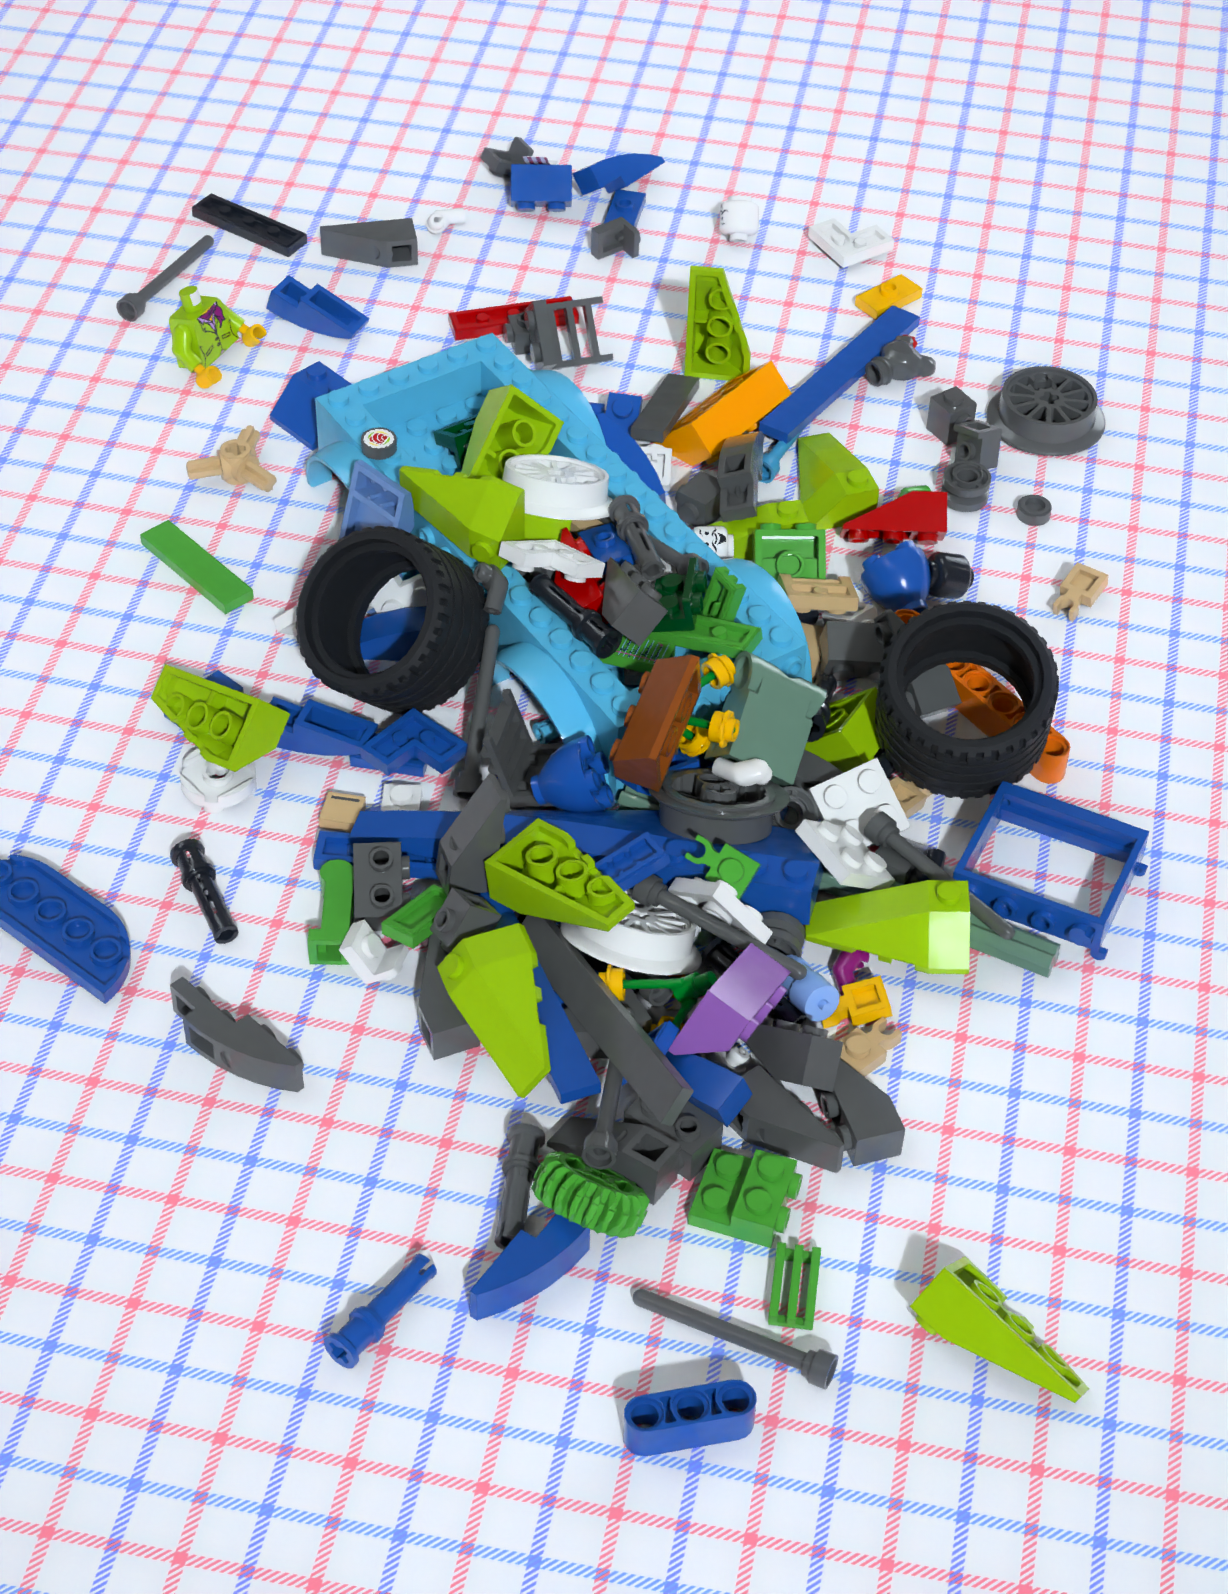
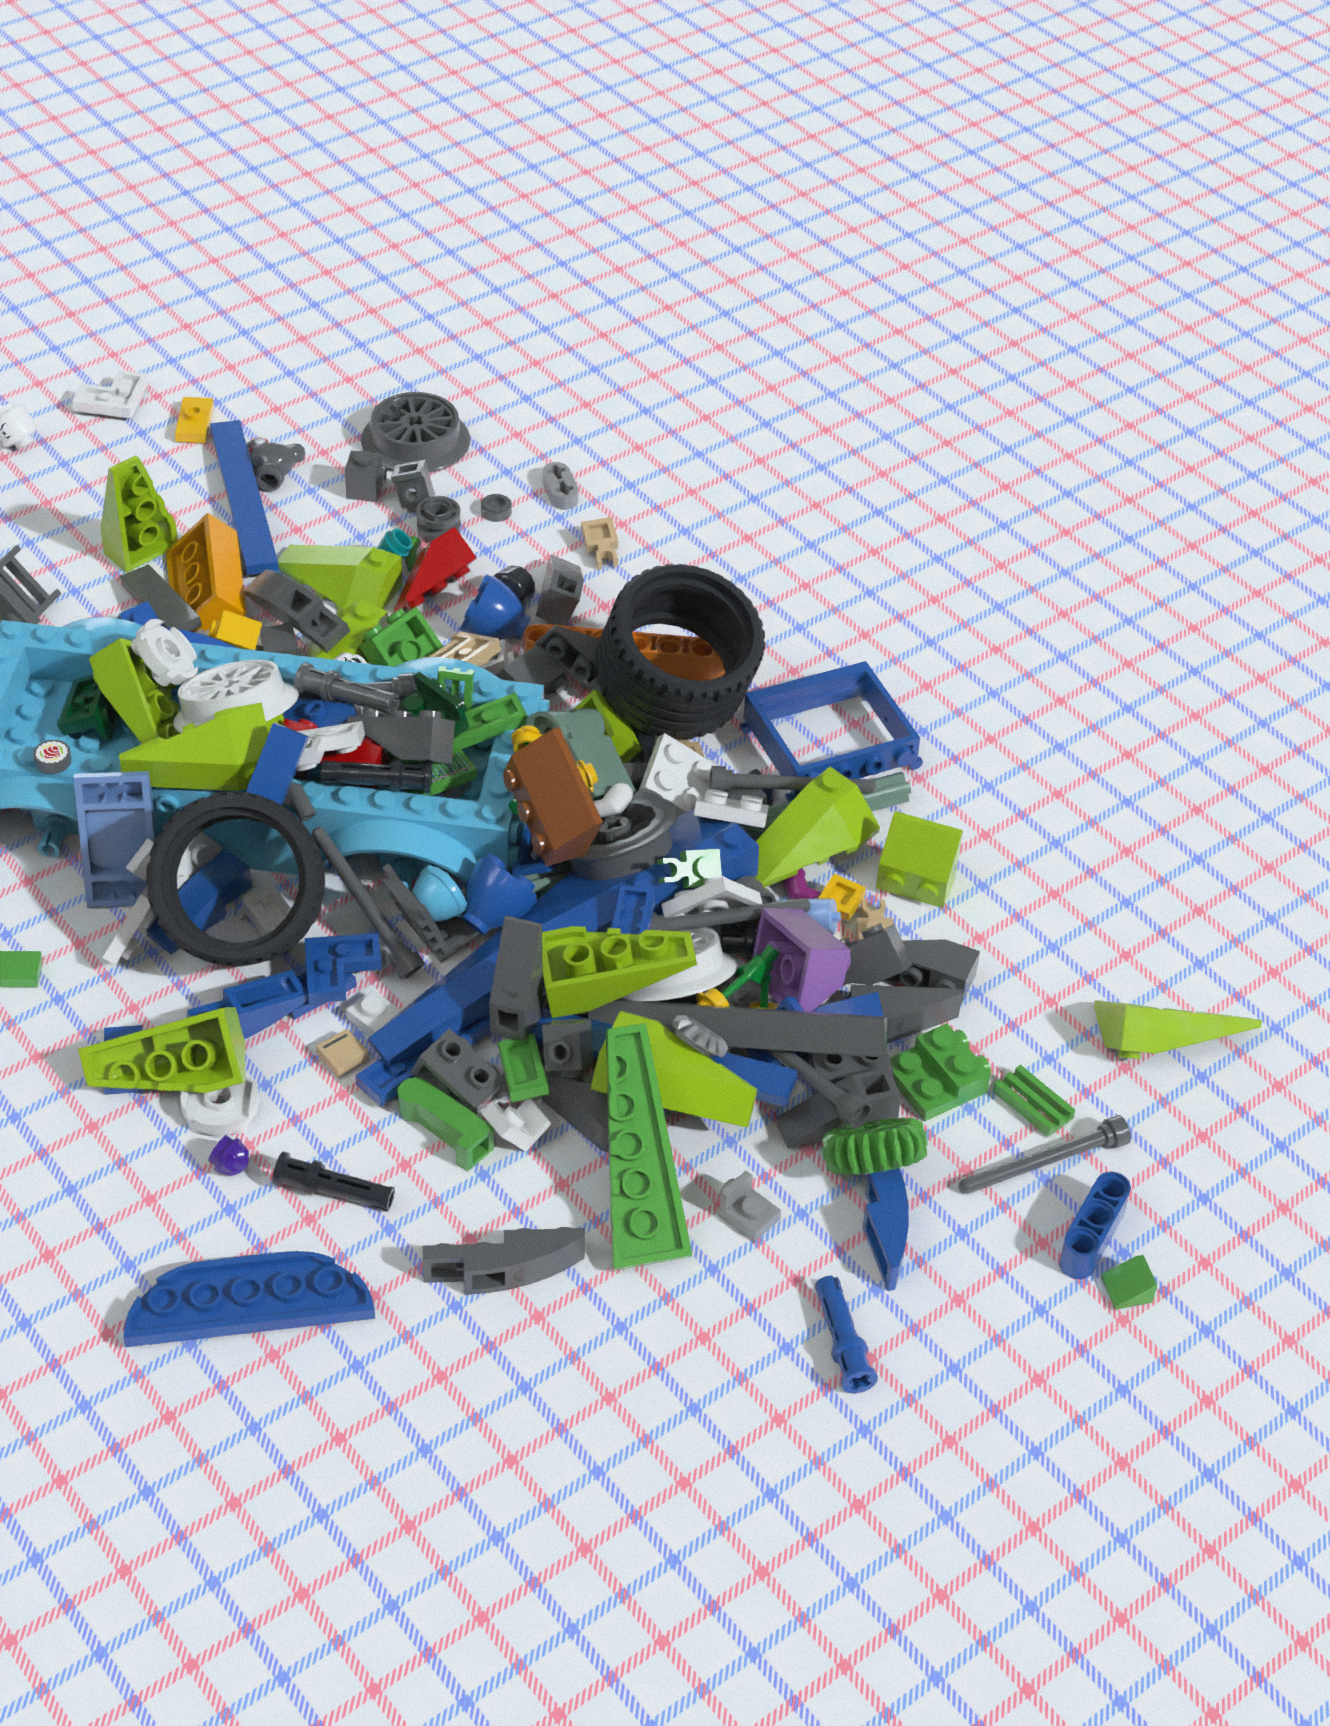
camera: 50 degrees left, 0 degrees up
dark grey pin [494,1123,545,1250] -> none
none -> white plate [131,619,198,686]
none -> yellow brick [208,610,262,650]
none -> dark purple plate [208,1135,249,1176]
none -> blue tile [246,723,309,805]
none -> teal cone [376,528,413,559]
none -> medium azure hat [412,865,467,922]
none -> dark grey slope [535,554,584,626]
none -> light grey beam [542,462,578,510]
none -> bright green wing [606,1023,692,1271]
none -> light grey gear [671,1015,729,1058]
none -> light grey bracket [719,1170,781,1242]
none -> lime slope [876,811,963,908]
none -> bright green slope [1101,1255,1157,1310]

